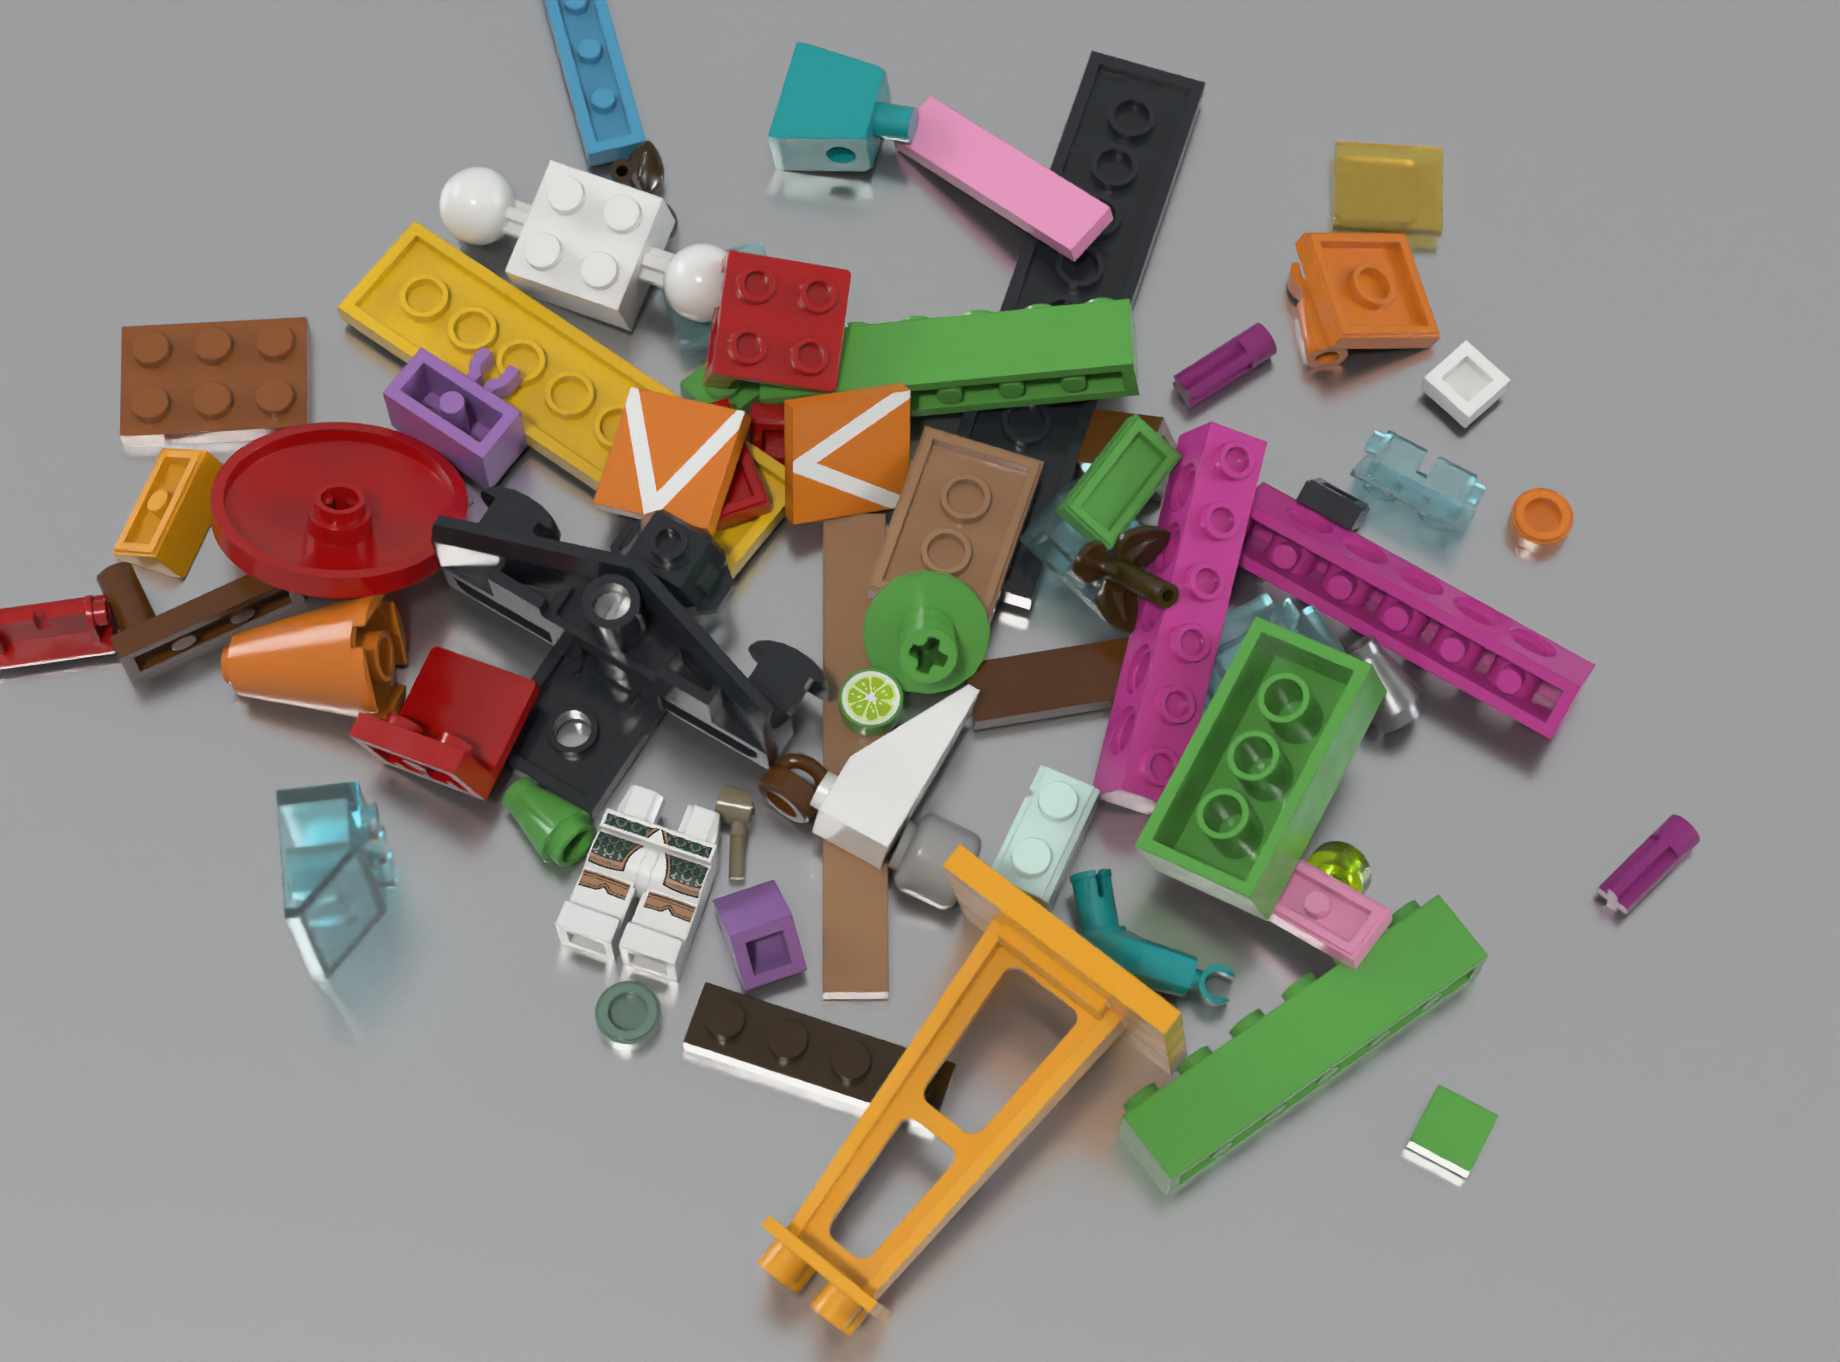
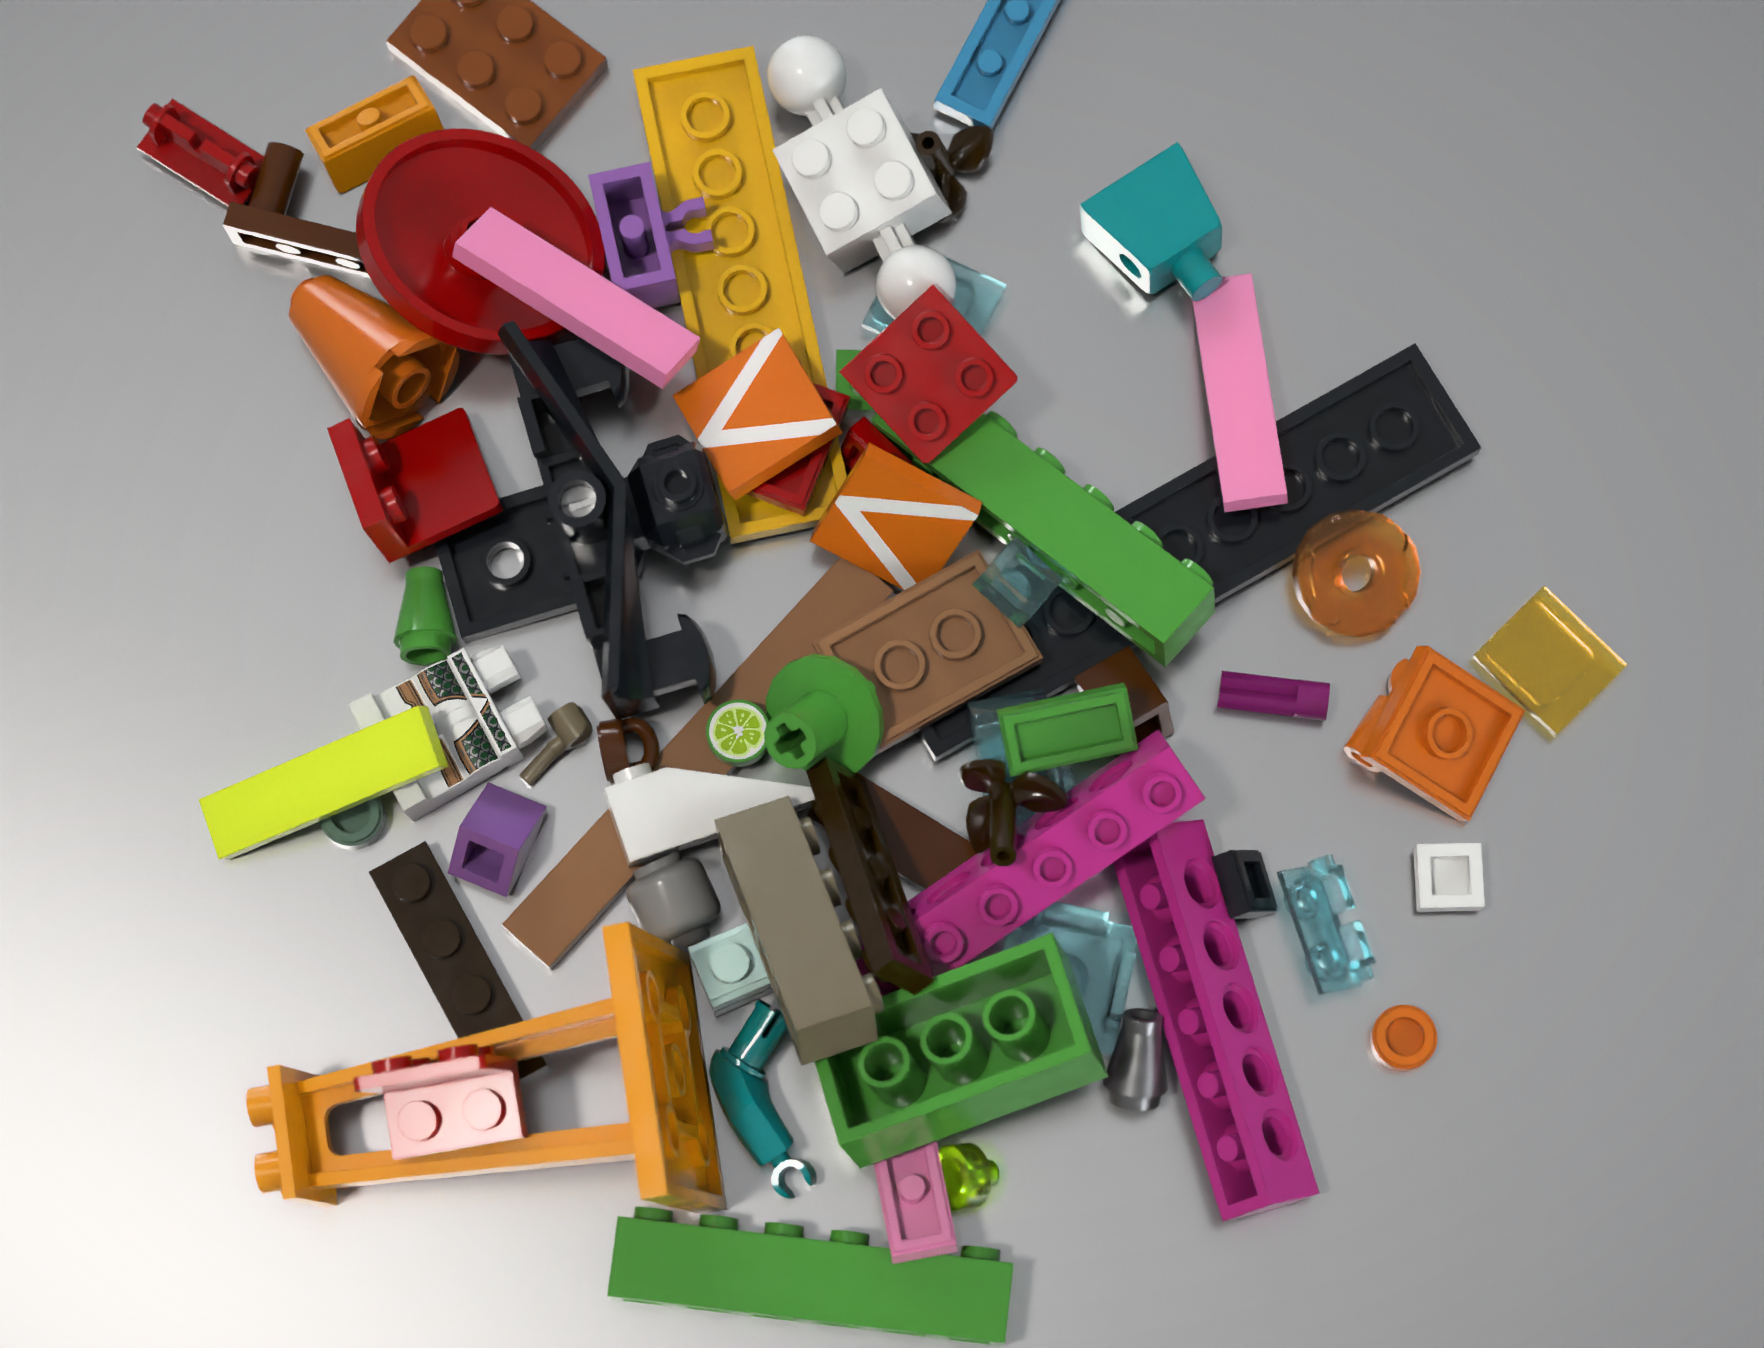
camera: 45 degrees right, 10 degrees up
clear light blue slope [276,781,397,982] -> none
none -> neon yellow tile [198,705,449,860]
none -> bracket [353,1044,528,1160]
none -> bright pink tile [452,207,700,389]
none -> dark tan brick [714,796,884,1065]
none -> dark brown plate [806,757,935,995]
none -> clear light blue plate [972,536,1063,628]
none -> clear orange tile [1292,509,1421,637]

